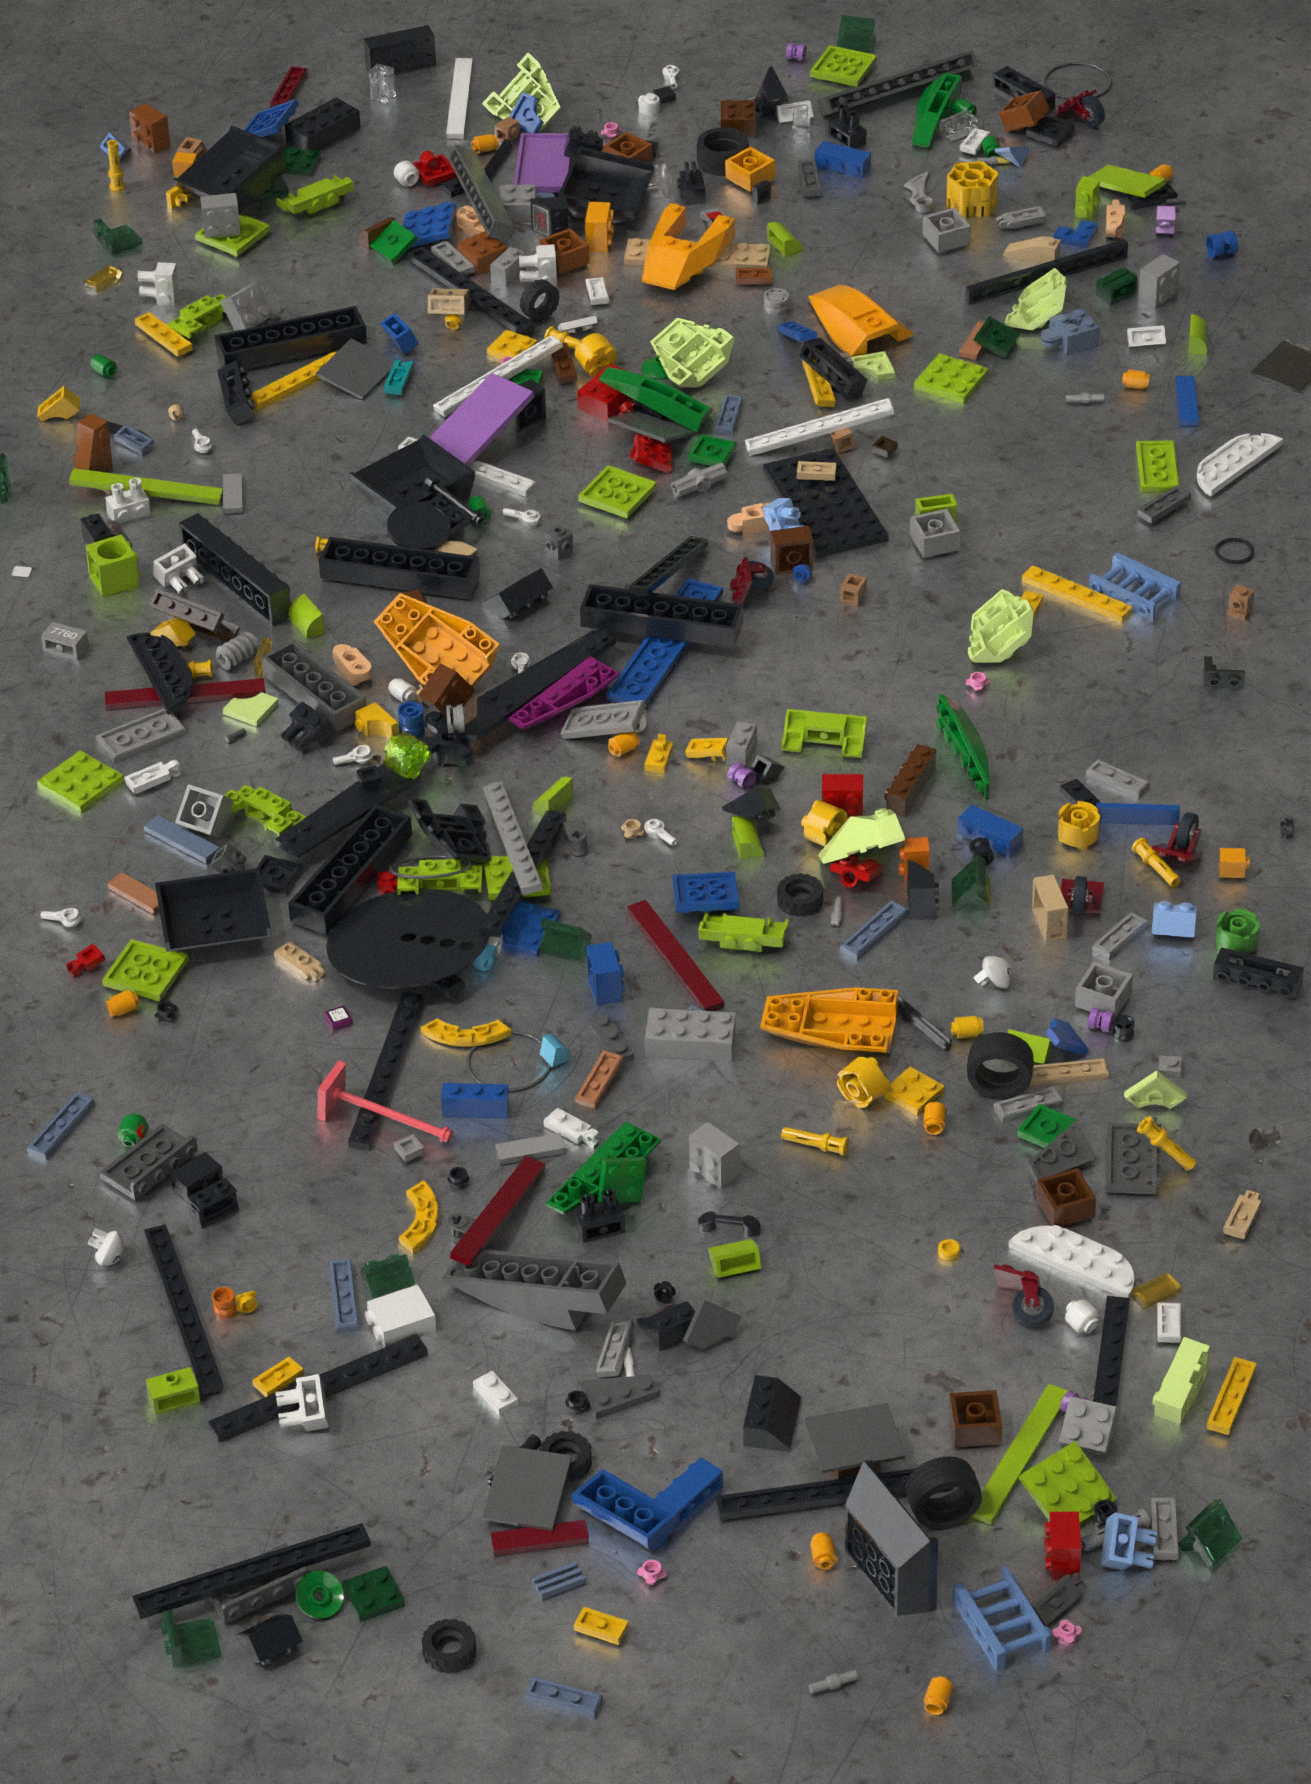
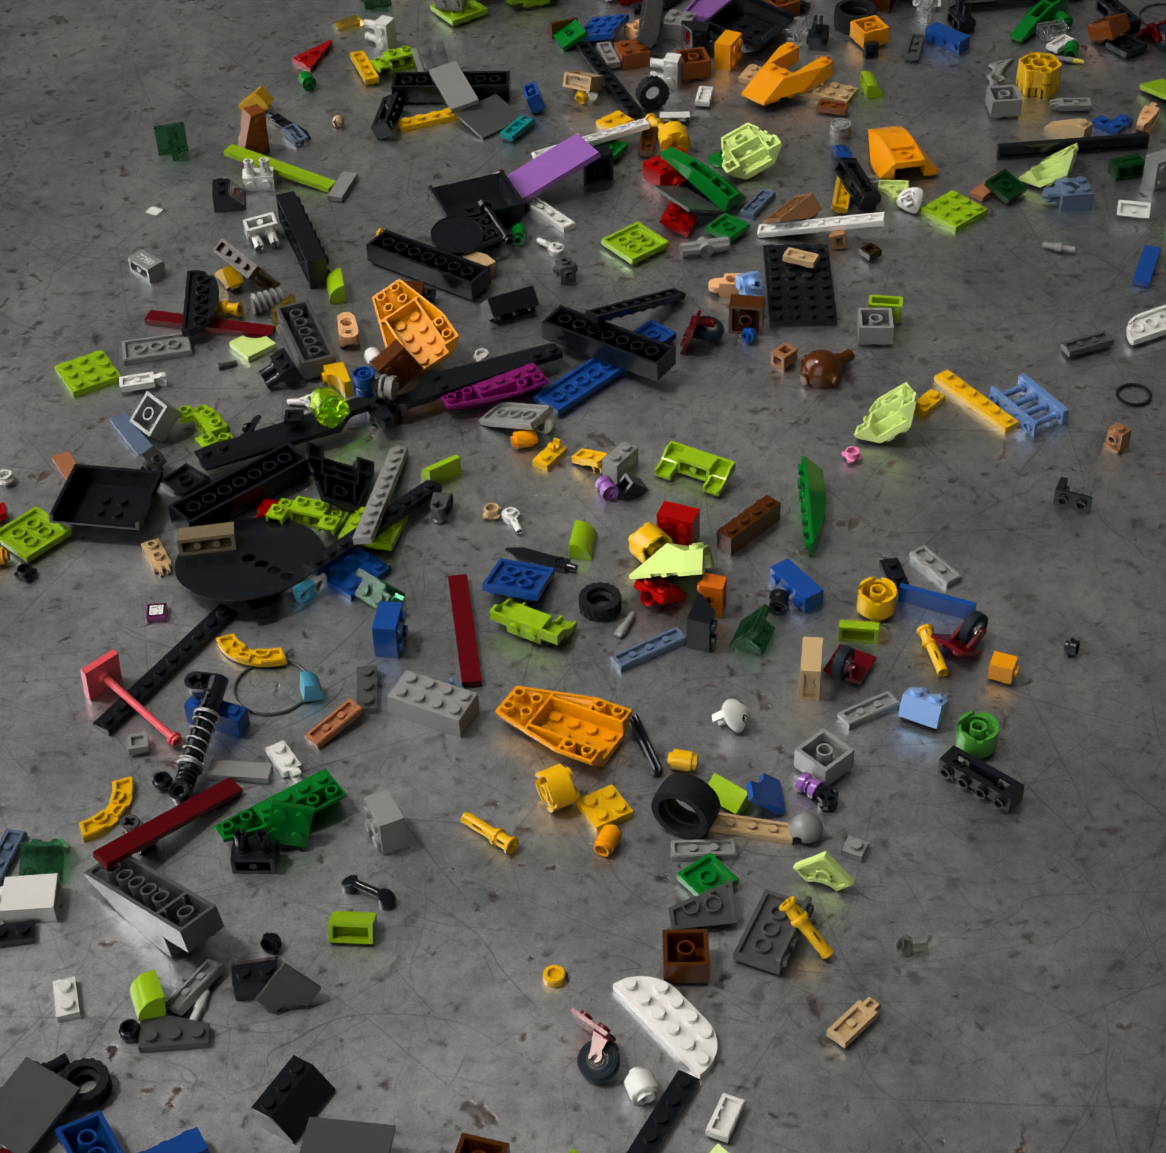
camera: 20 degrees right, 0 degrees up
lime brick [85,534,141,597] -> none
white plate [192,429,213,453] -> none
dark grey piece [390,855,472,879] -> none
light grey brick [490,247,526,288] -> none
black slope [722,787,781,821] -> none
medium blue slope [995,146,1030,168] -> none
lime brick [1075,176,1100,220] -> none
light orange brick [1122,369,1150,390] -> none
clear yellow tile [1131,1272,1181,1310] -> none
lime tile [1136,441,1179,493] -> none
none -> lime brick [130,969,166,1021]
none -> black piece [168,671,229,806]
none -> dark tan brick [177,522,237,556]
none -> black piece [240,415,261,436]
none -> red wing [292,40,333,72]
none -> light grey tile [429,61,479,113]
none -> black piece [505,547,578,573]
none -> medium nougat slope [763,193,822,224]
none -> light grey hair [788,812,823,844]
none -> reddish brown piece [800,349,855,388]
none -> lime brick [838,619,880,645]
none -> white piece [896,187,923,214]

